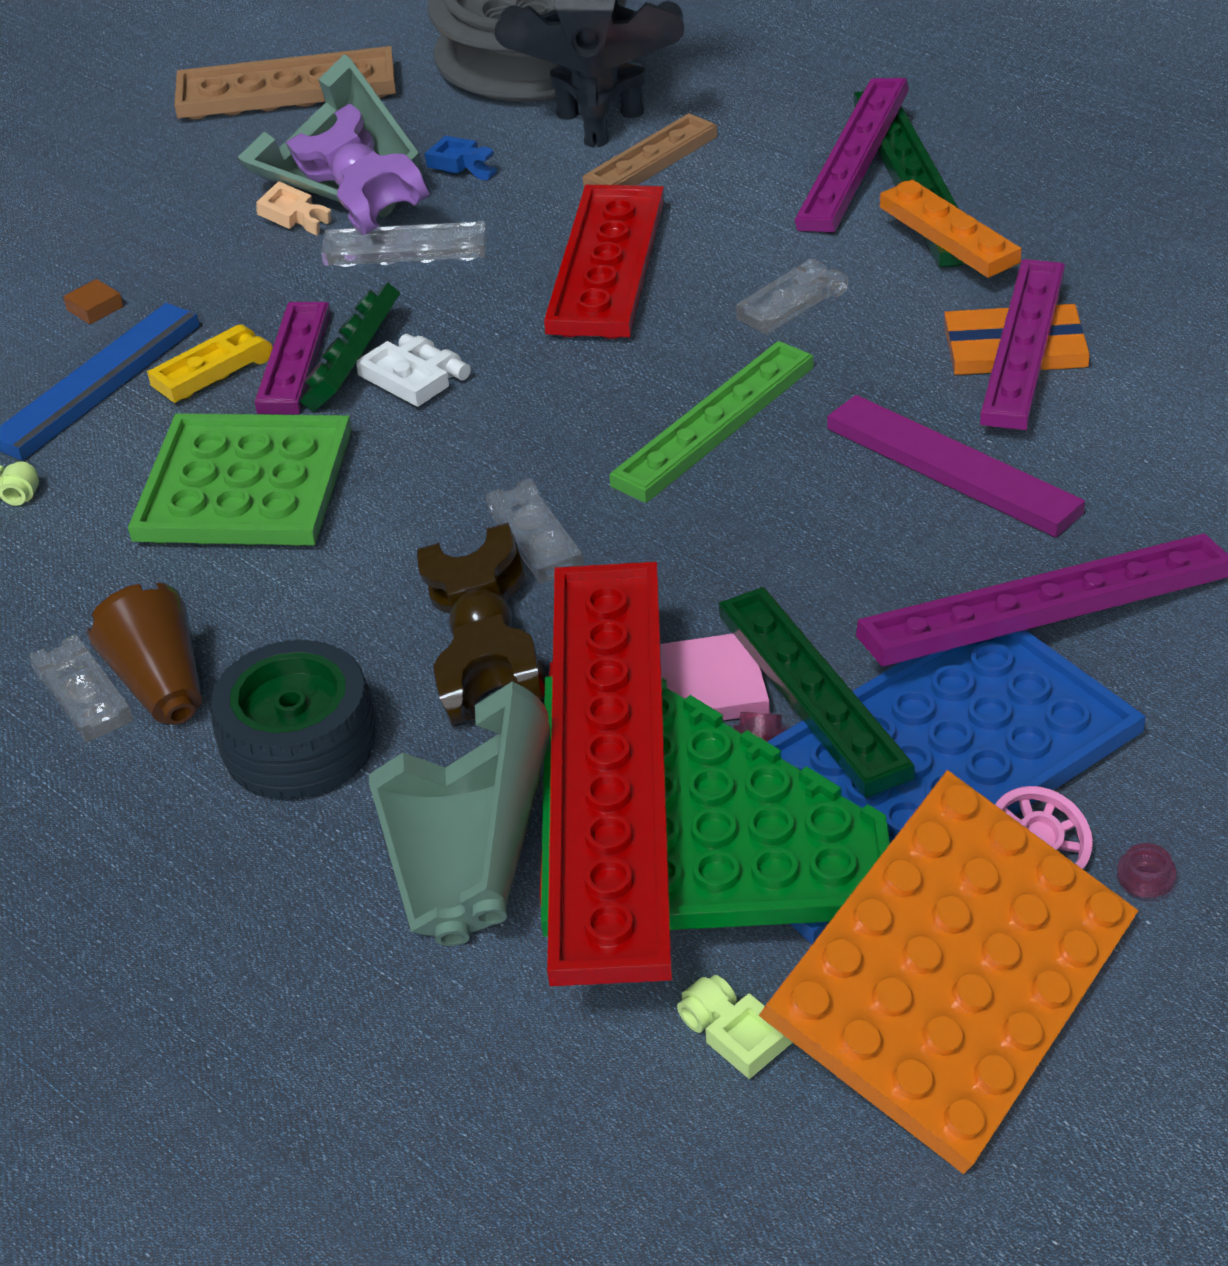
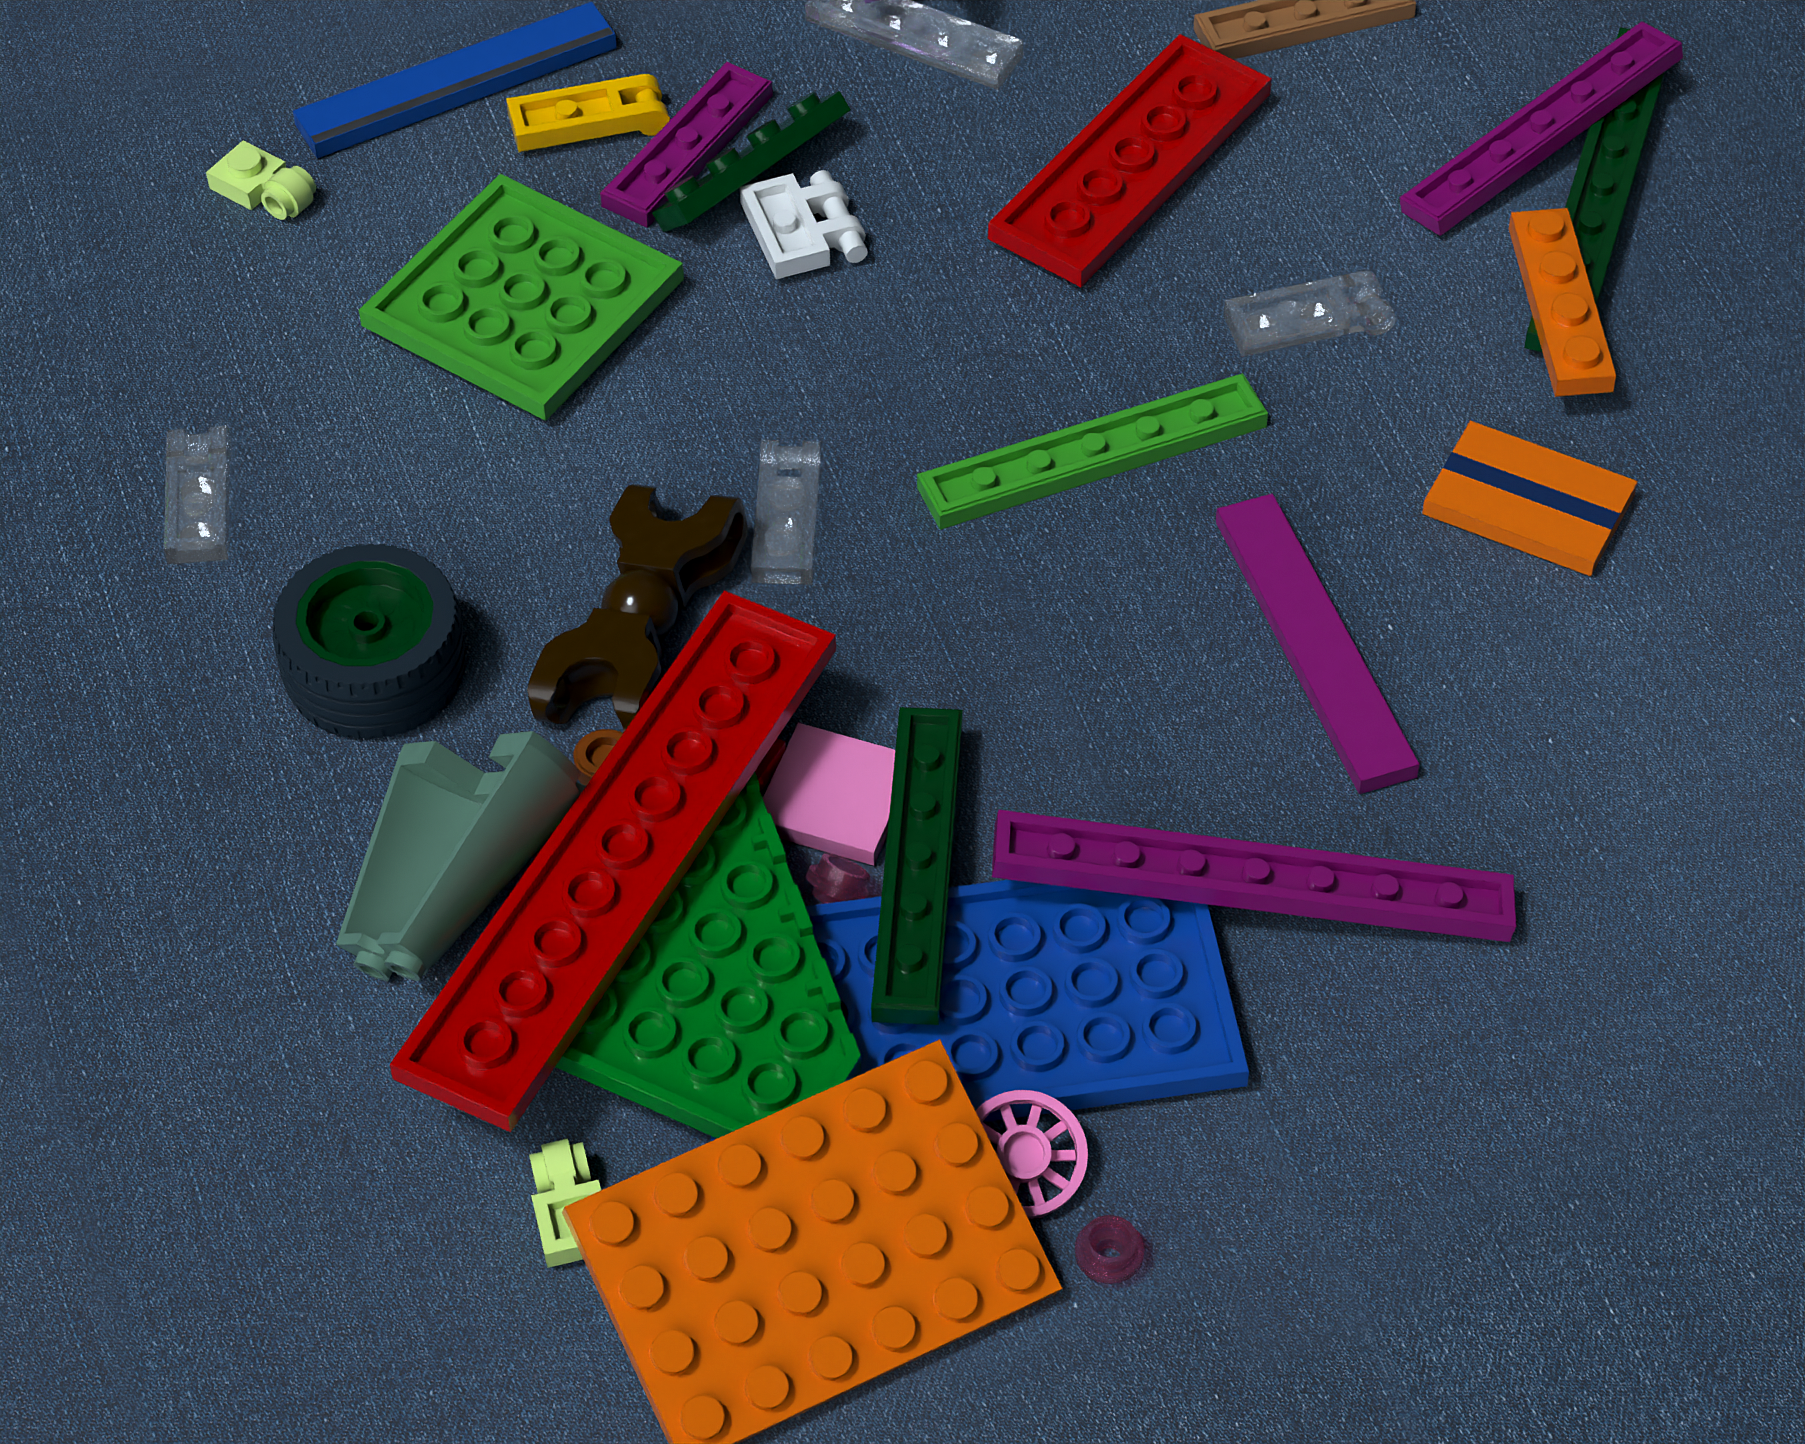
camera: 25 degrees right, 10 degrees up
reddish brown cone [87,582,202,725] -> none
magenta tile [980,259,1065,430] -> none

